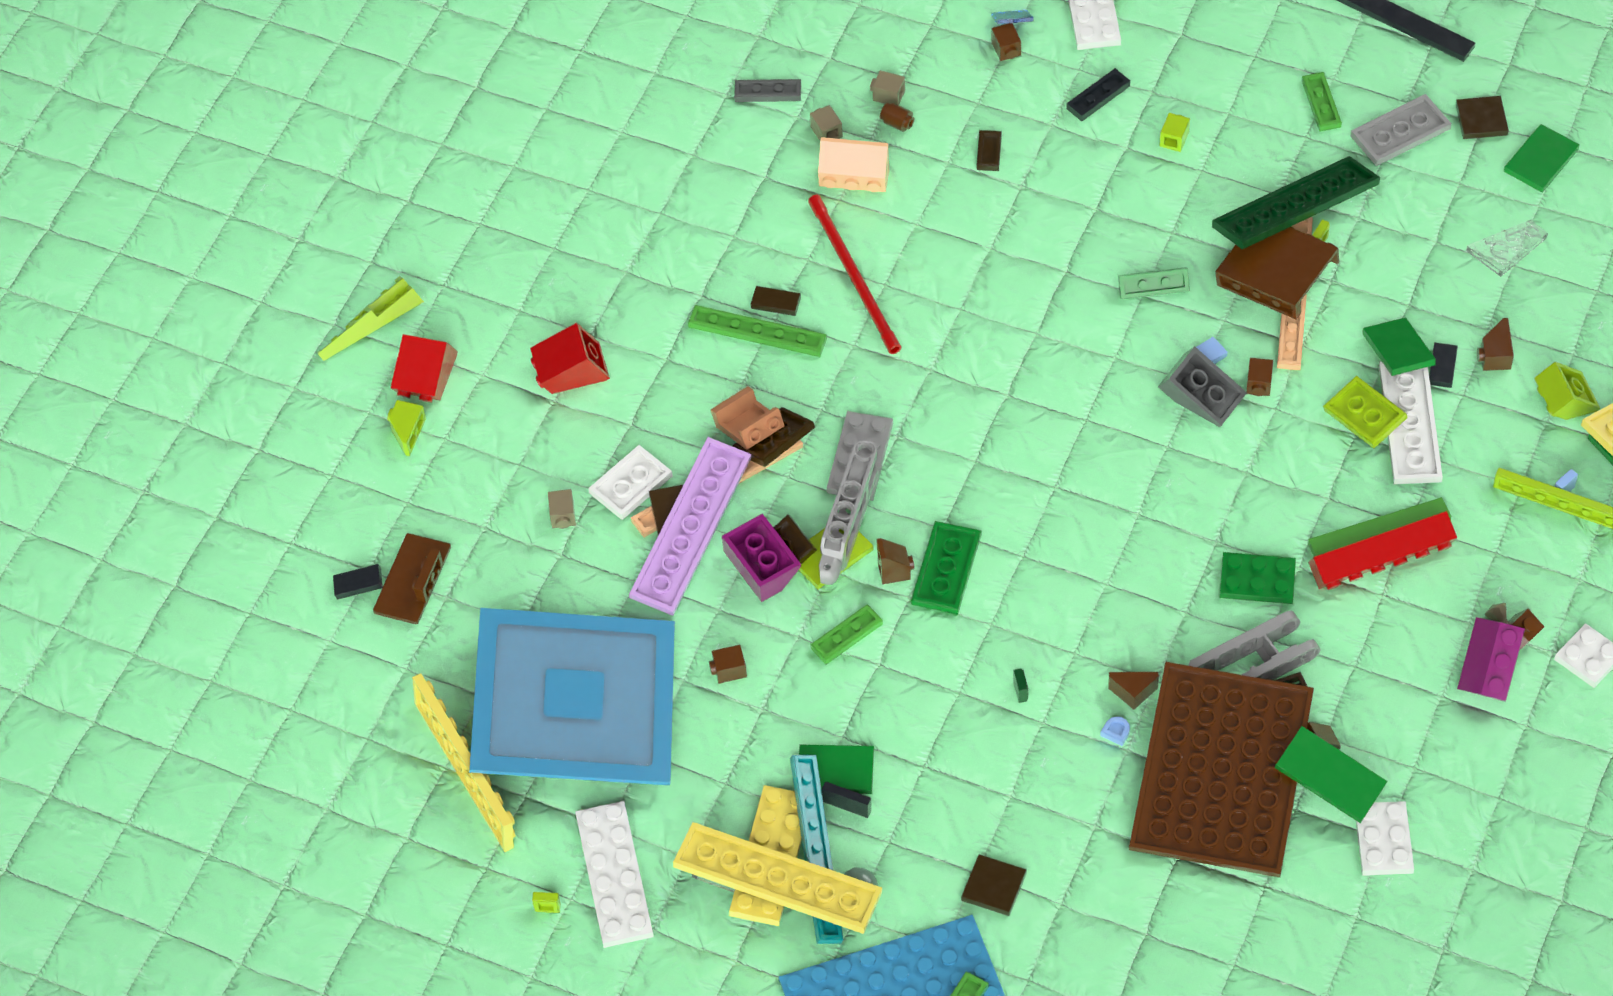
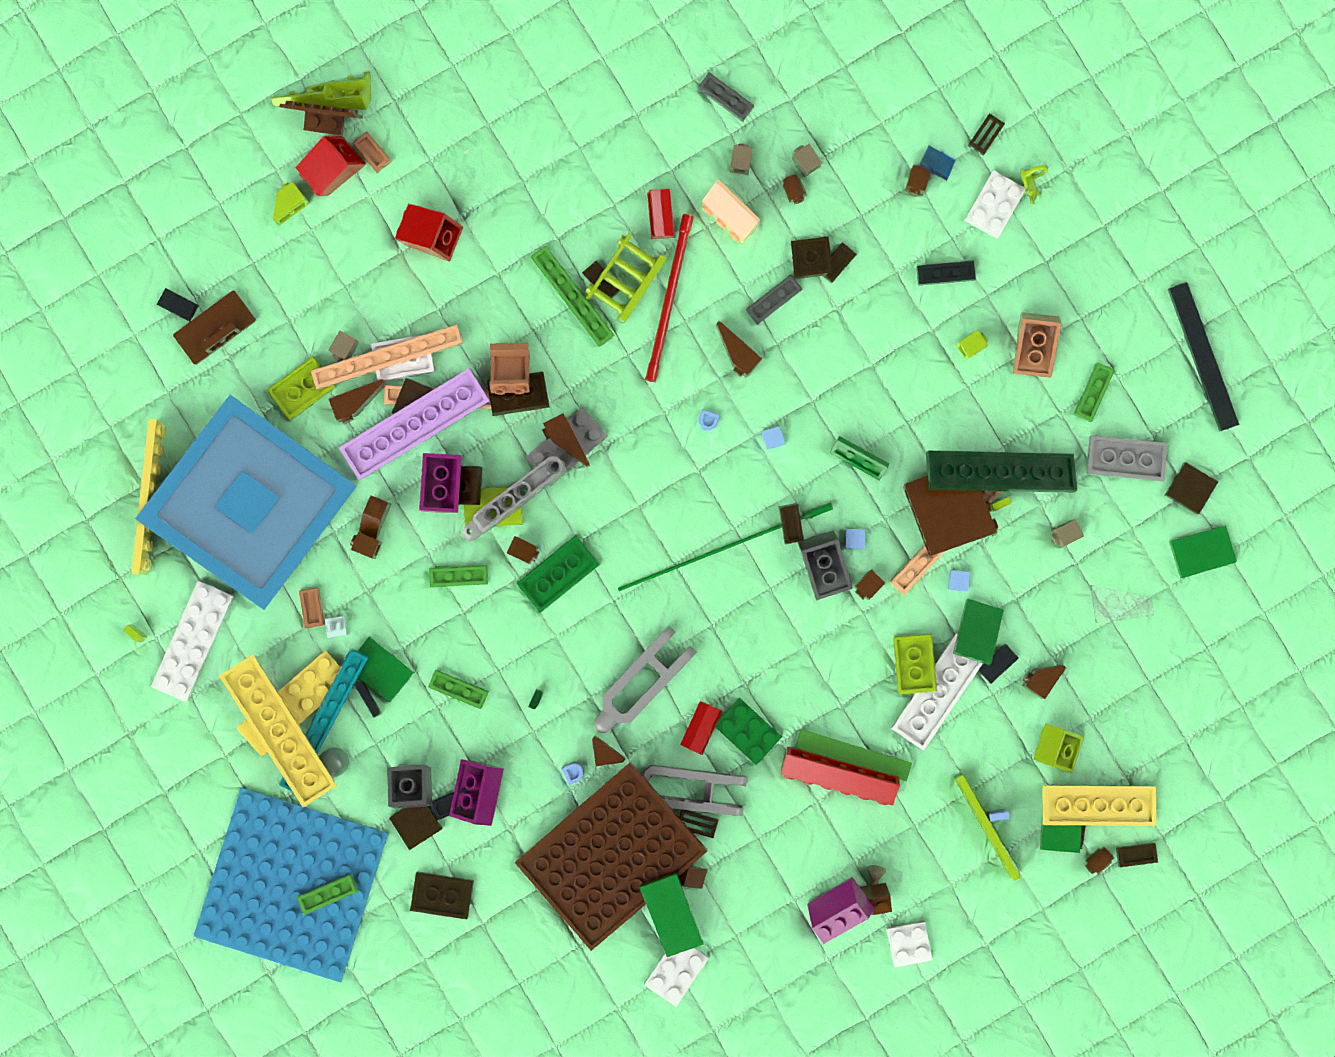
camera: 30 degrees right, 30 degrees up
none -> lime tile [267,356,336,421]
none -> reddish brown bracket [279,100,363,136]
none -> nougat tile [299,587,325,629]
none -> light nougat tile [311,324,463,390]
none -> light aqua tile [325,616,348,638]
none -> reddish brown slope [329,379,387,424]
none -> nougat tile [352,131,392,173]
none -> reddish brown slope [359,495,392,539]
none -> dark grey brick [387,765,432,809]
none -> dark brown tile [410,871,474,920]
none -> bright green tile [428,670,489,709]
none -> black tile [431,787,467,821]
none -> magenta slope [449,759,504,826]
none -> reddish brown slope [542,413,590,468]
none -> lime fence [585,233,667,323]
none -> light grey piece [594,626,697,733]
none -> green piece [618,502,833,591]
none -> red piece [647,189,674,239]
none -> red piece [680,701,722,755]
none -> light blue tile [699,409,720,431]
none -> reddish brown slope [716,321,762,378]
none -> dark grey tile [746,275,803,325]
none -> light blue tile [761,426,785,450]
none -> dark brown tile [778,503,804,545]
none -> dark brown tile [791,236,833,279]
none -> light blue tile [948,570,970,592]
none -> nougat slope [1013,312,1061,378]
none -> dark tan brick [1051,520,1084,548]

